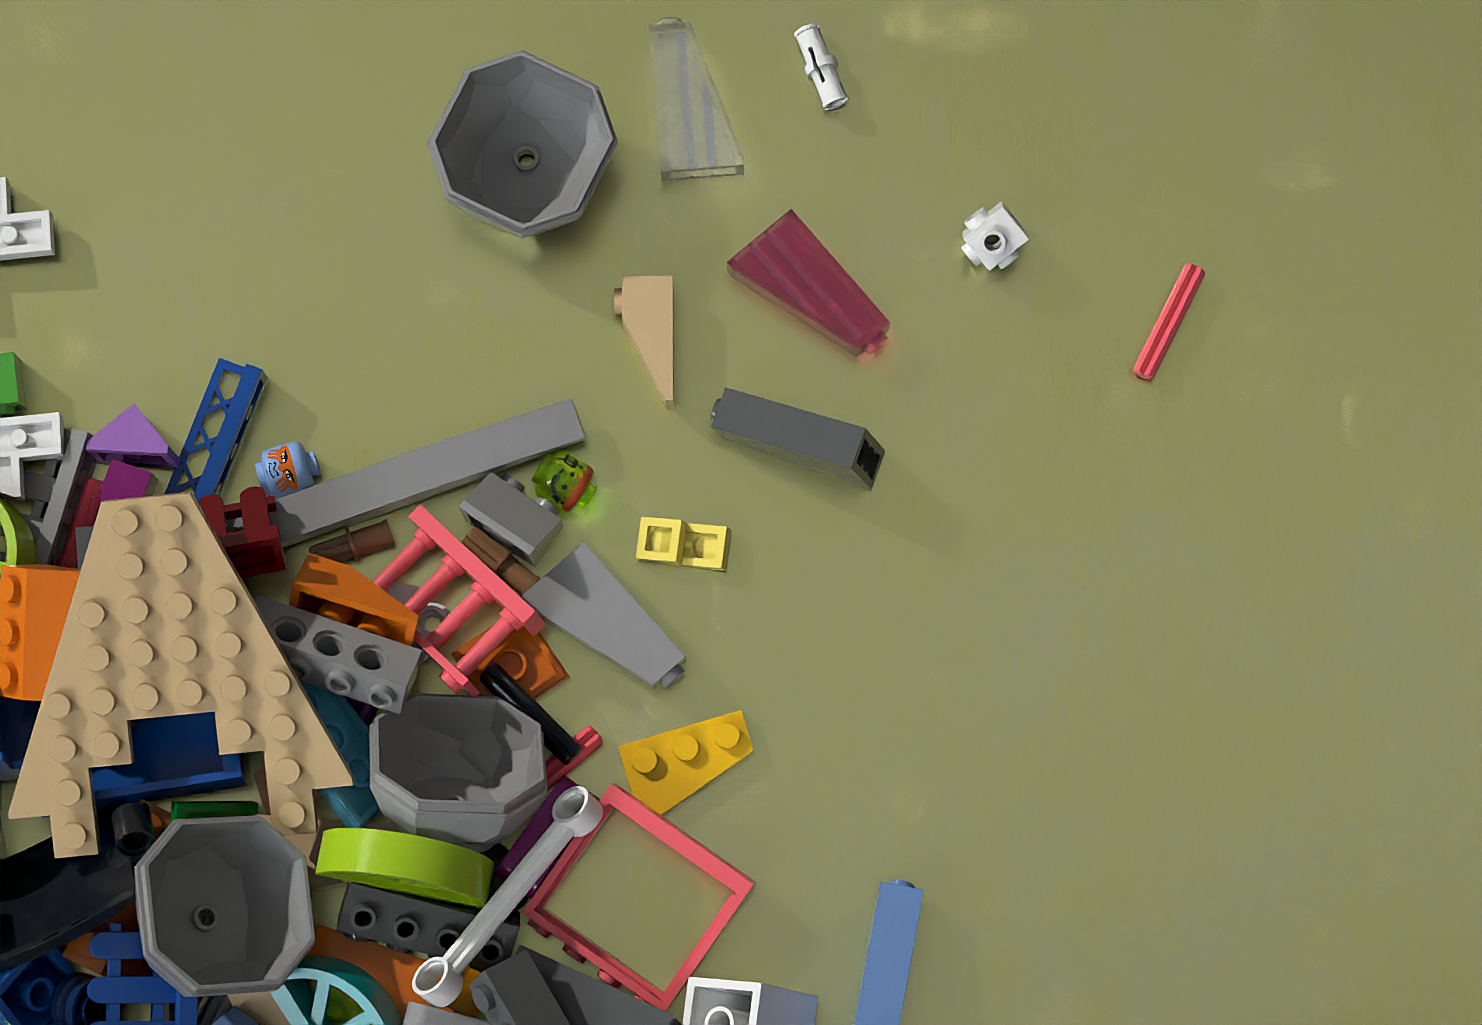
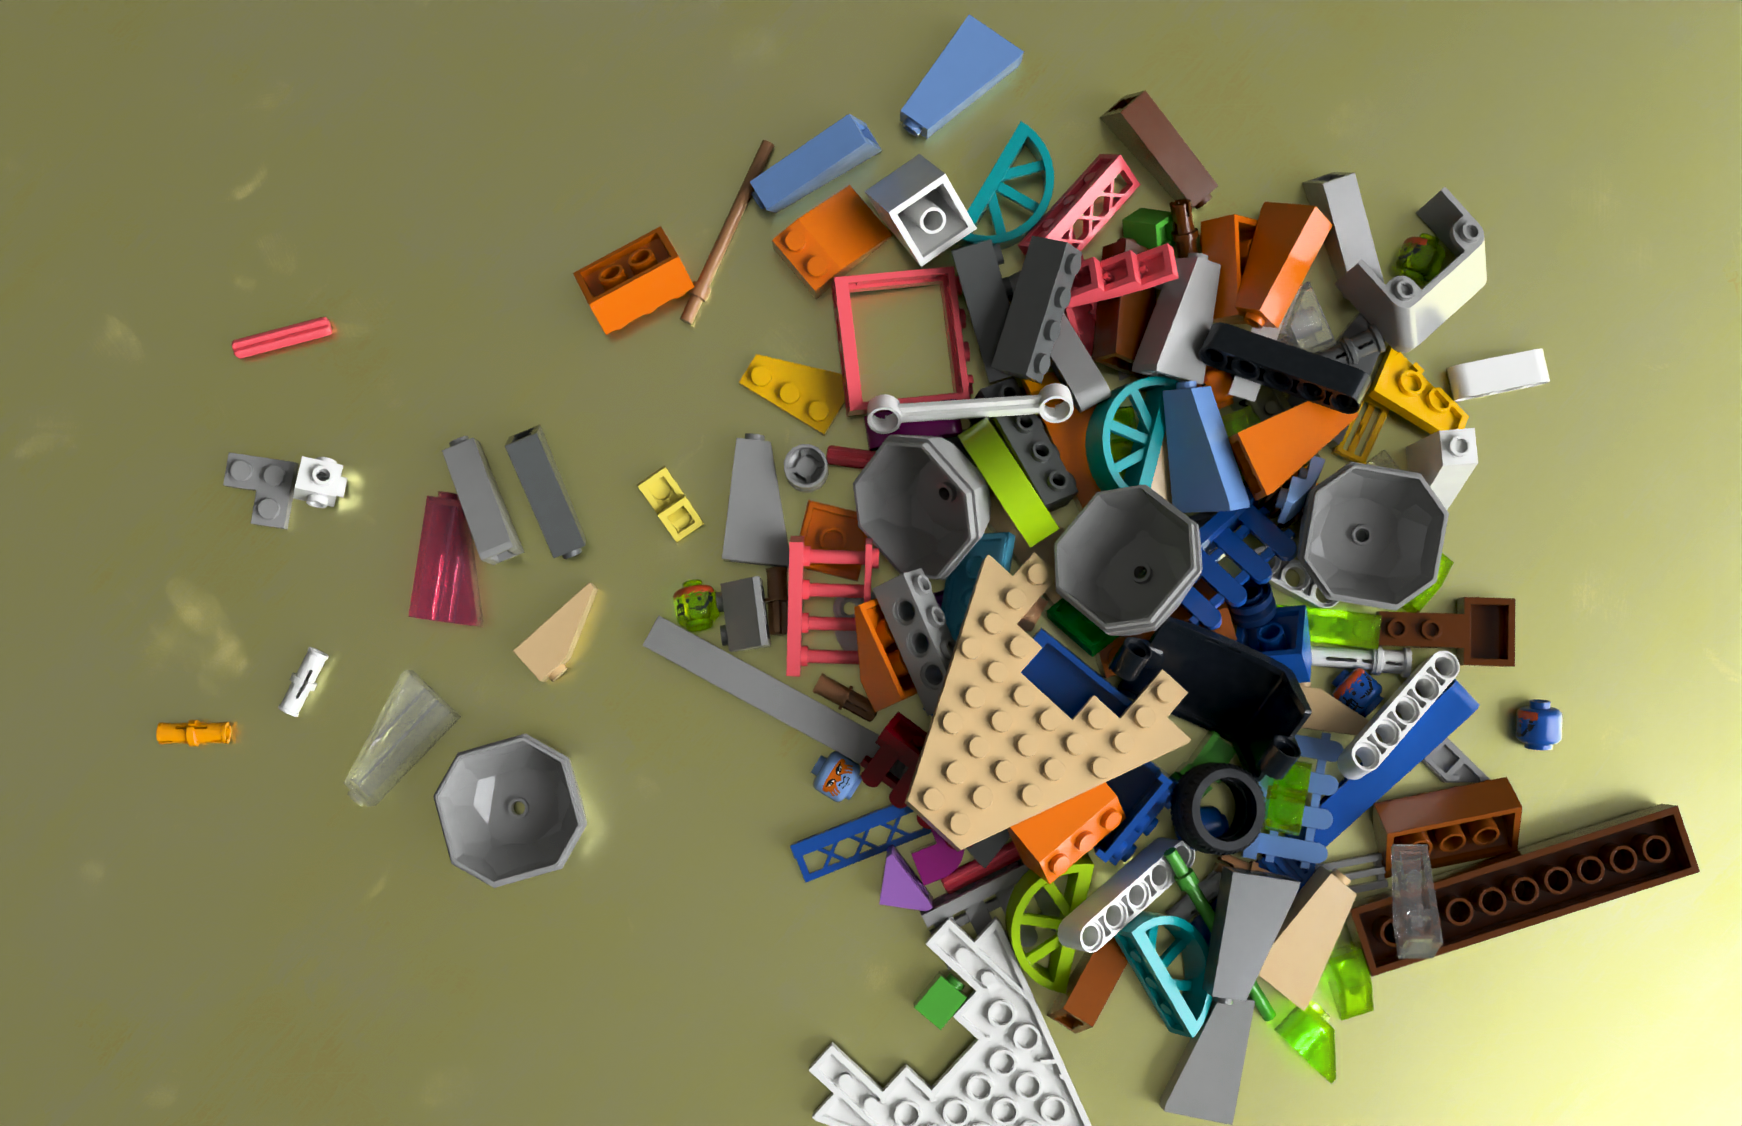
camera: 135 degrees left, 5 degrees up
black axle [480,662,581,765] -> none
none -> light grey plate [223,452,299,530]
none -> light grey slope [442,436,525,565]
none -> orange slope [573,226,694,335]
none -> medium nougat bar [680,140,774,325]
none -> orange slope [772,185,892,299]
none -> light grey wheel [784,444,828,493]

